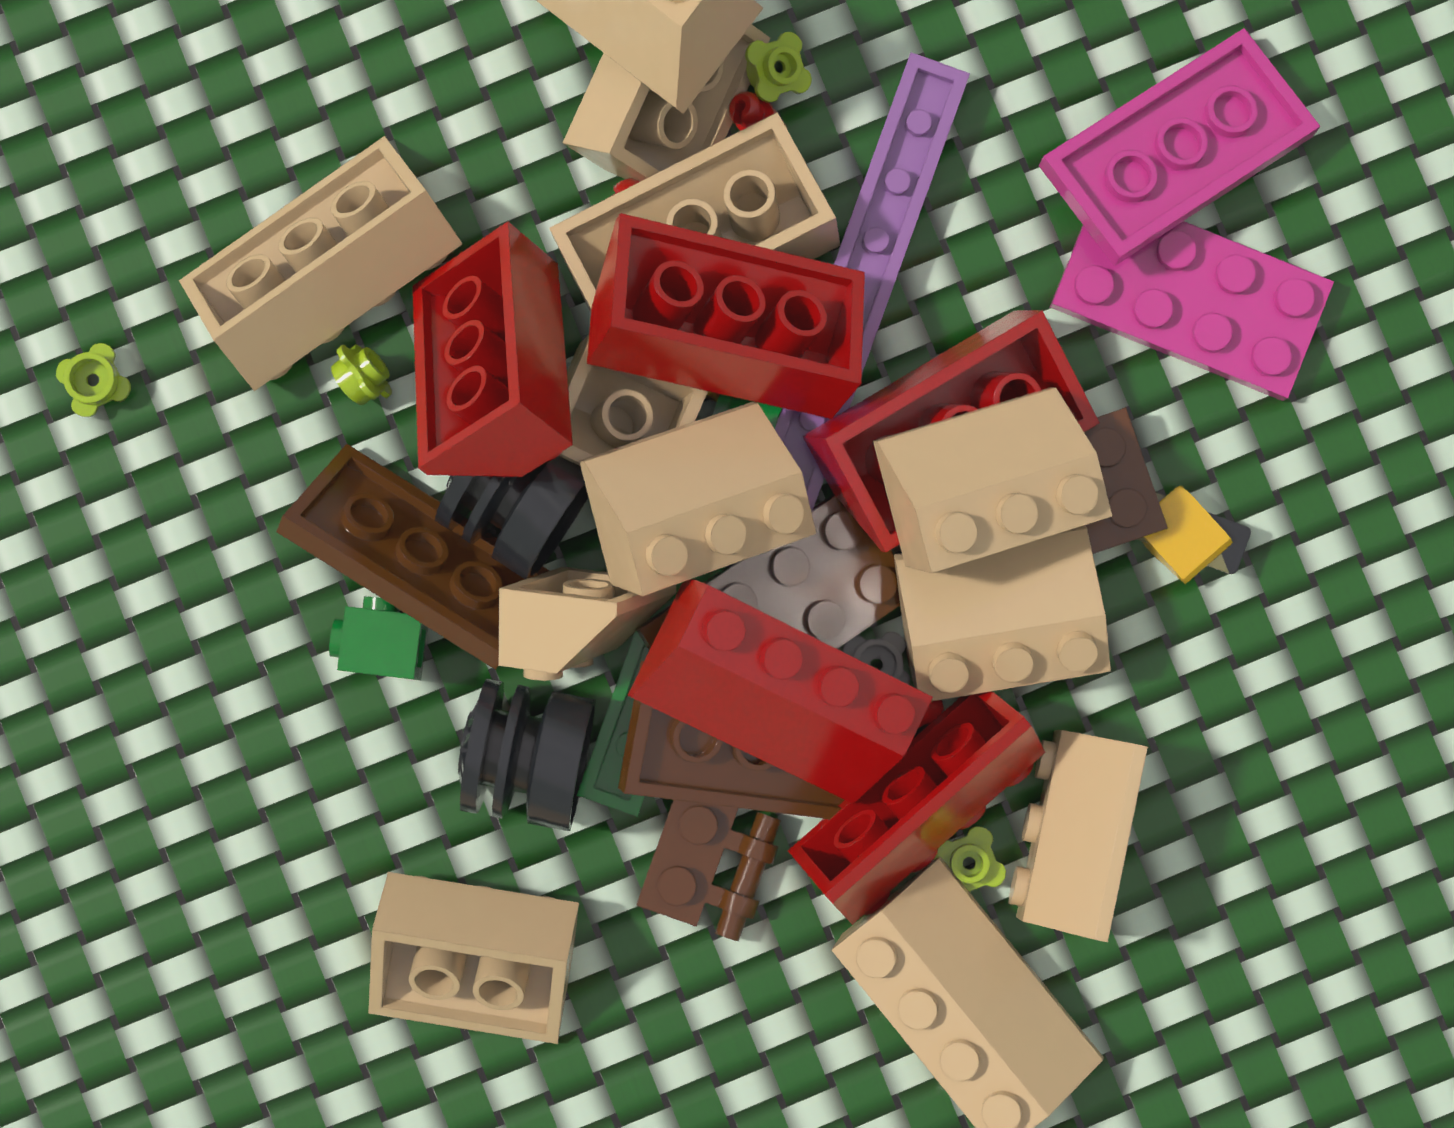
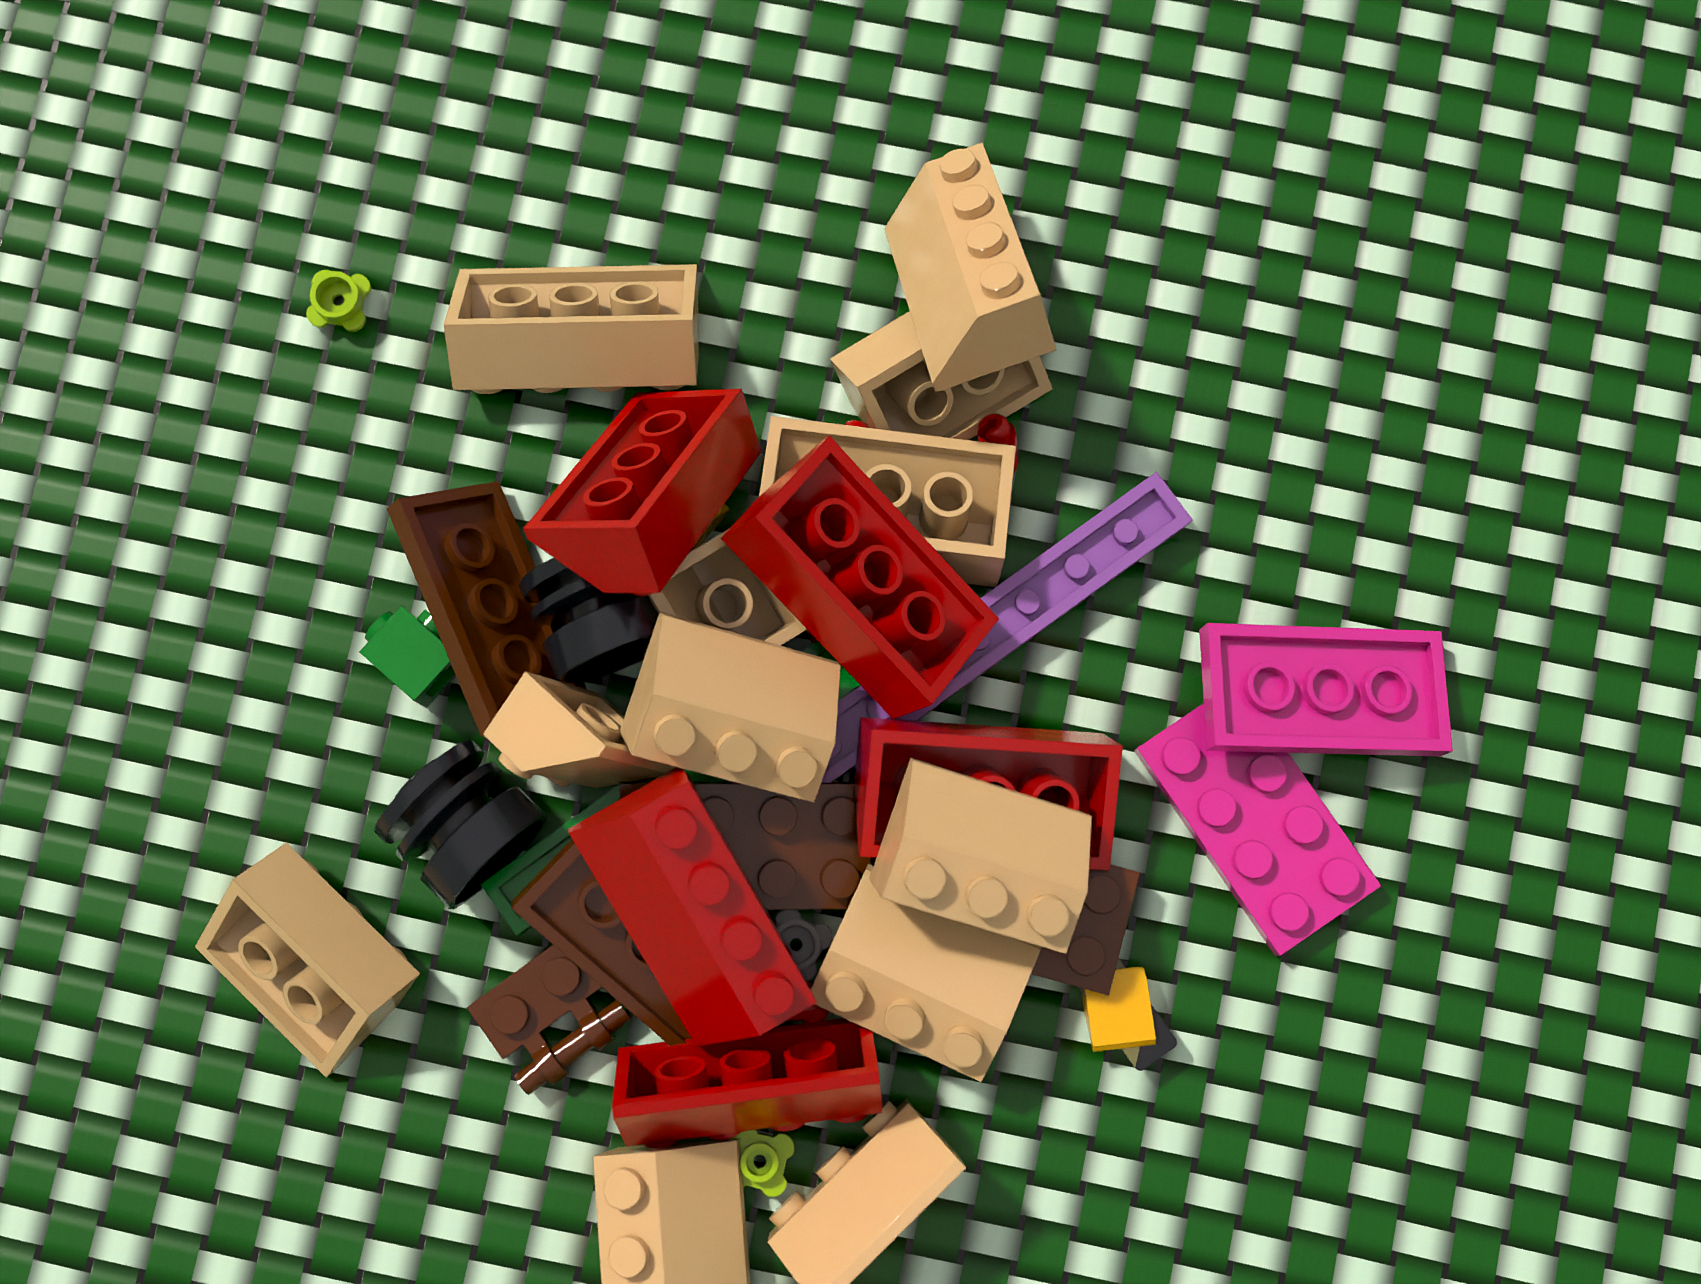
camera: 30 degrees right, 5 degrees down
lime plate [331,344,392,405] -> none
lime plate [745,32,812,103] -> none

